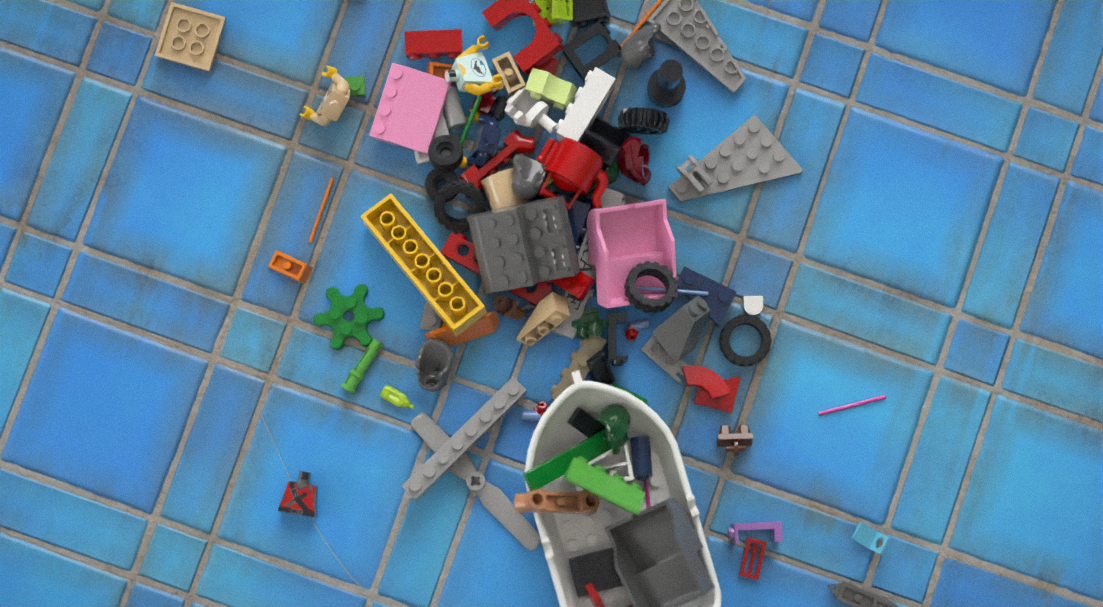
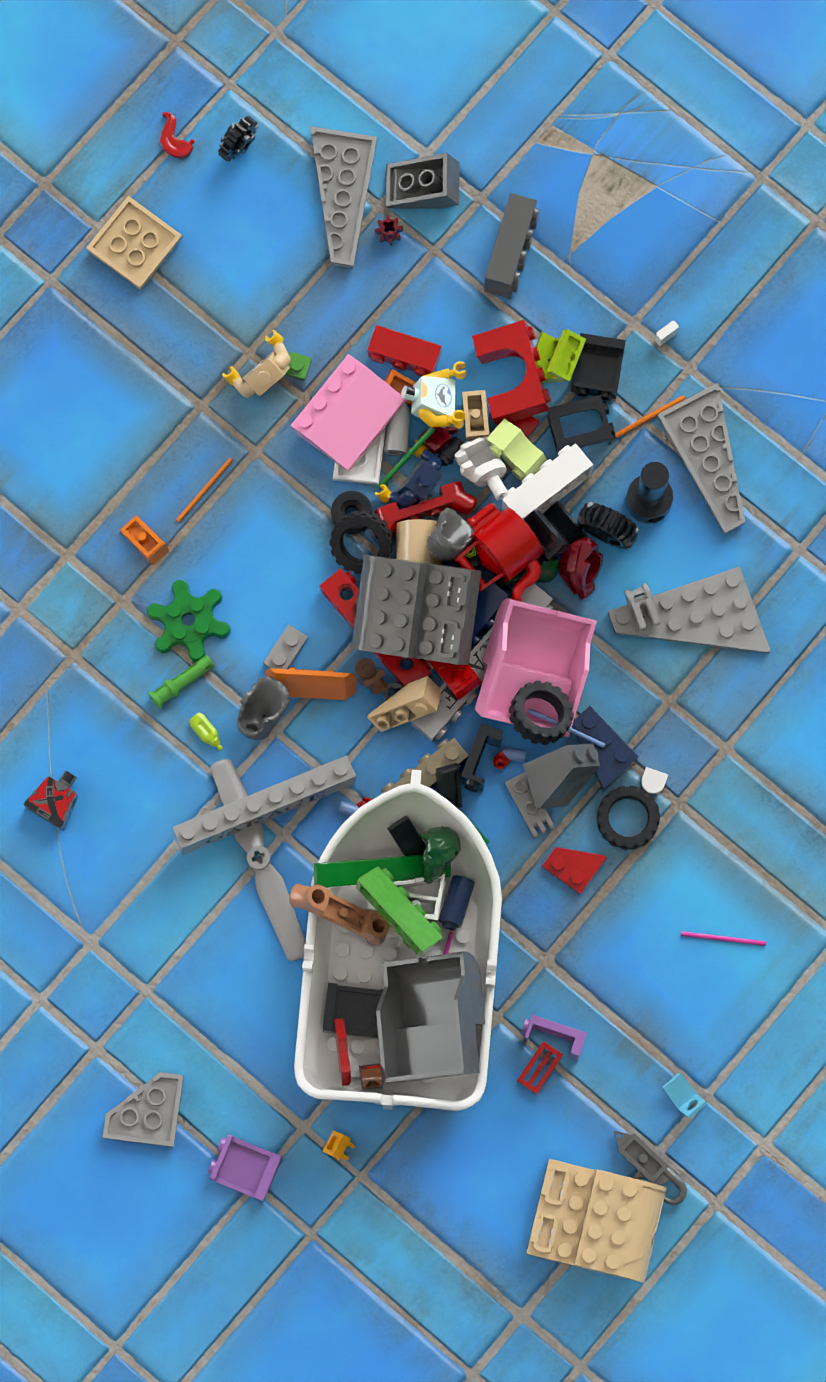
camera: 25 degrees right, 5 degrees down
yellow brick [361,193,487,337] -> none
black tyre [428,135,463,172] -> none
clear green hips [571,306,609,340] -> none
dark grey piece [621,22,661,70] -> none
red tile [682,365,730,400] -> none
reddish brown hips [717,425,753,457] -> none

